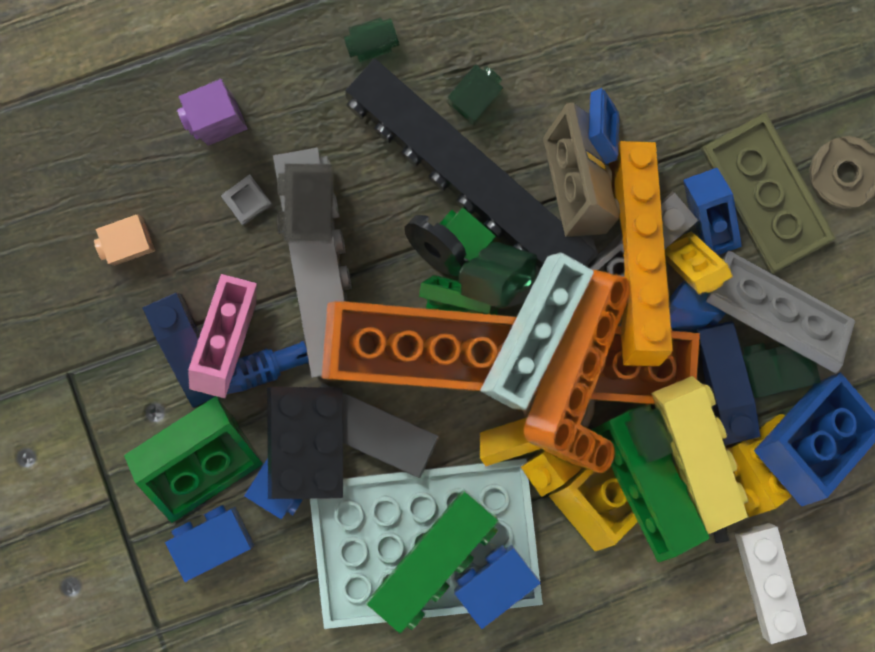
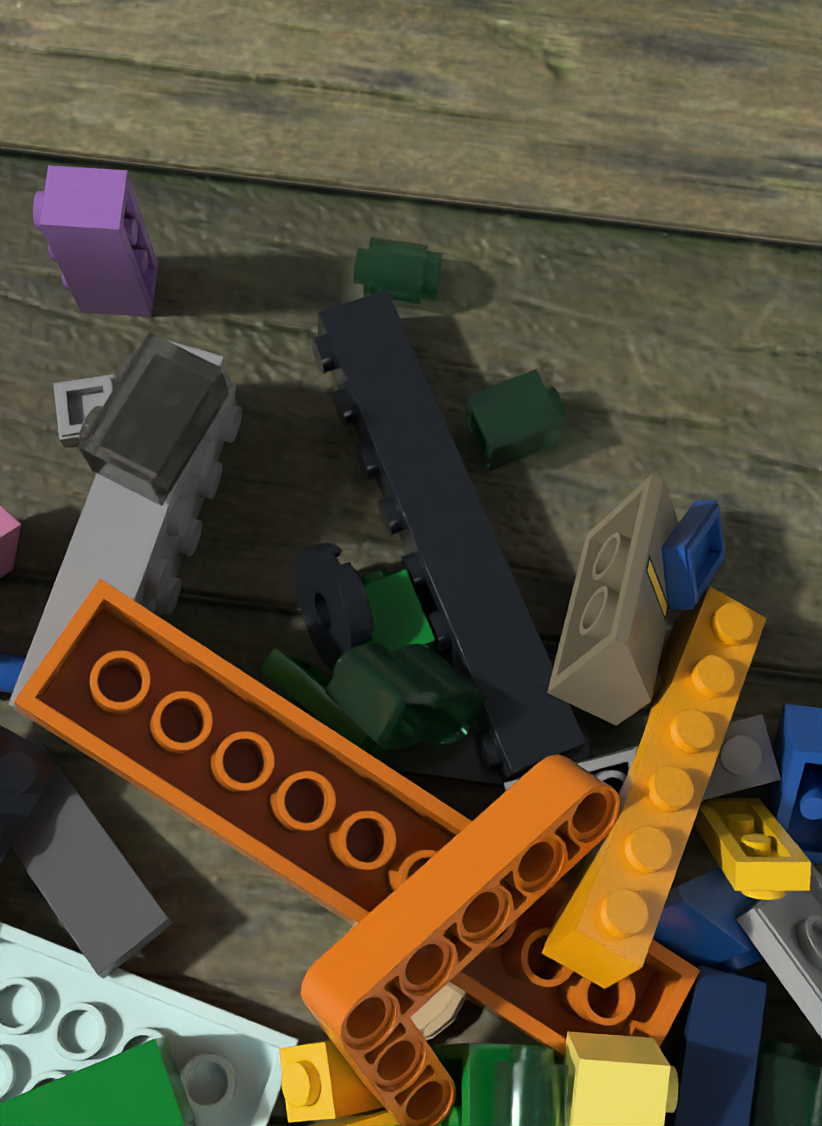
camera: 30 degrees right, 15 degrees down
light aqua brick [480,253,594,409] -> none
yellow tile [480,417,541,467] -> none

